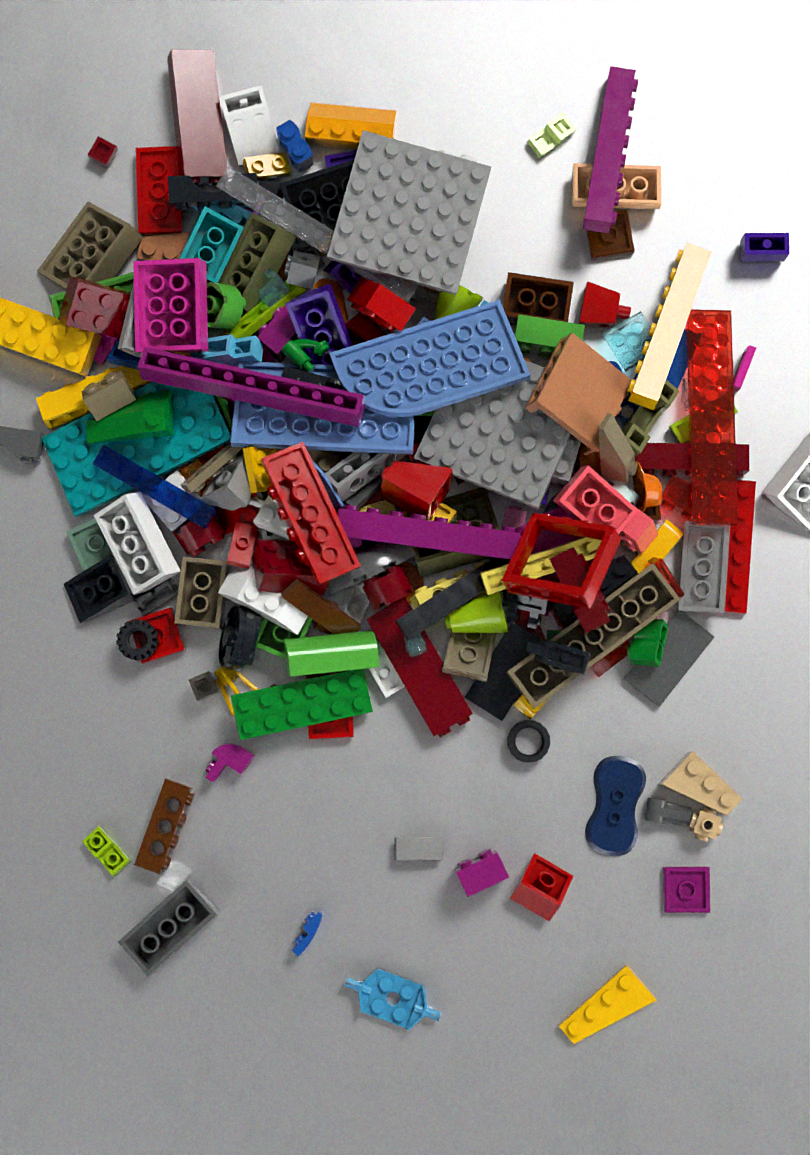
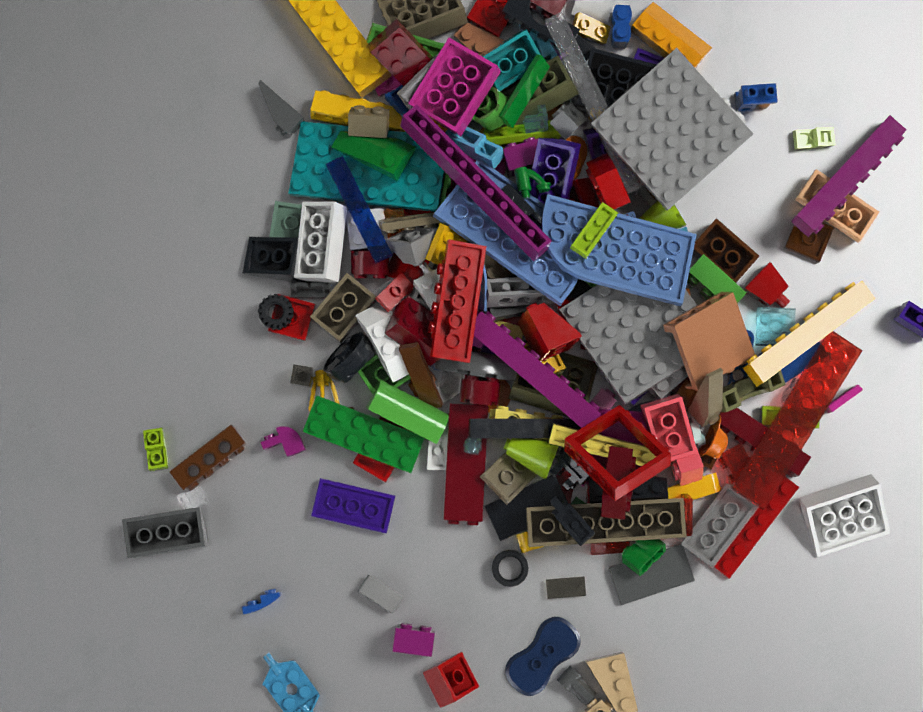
camera: 25 degrees right, 0 degrees up
none -> dark purple plate [311,478,395,534]
none -> green tile [499,54,550,128]
none -> clear smoke tile [546,576,586,599]
none -> lime plate [570,202,618,259]
none -> blue hips [734,83,778,112]

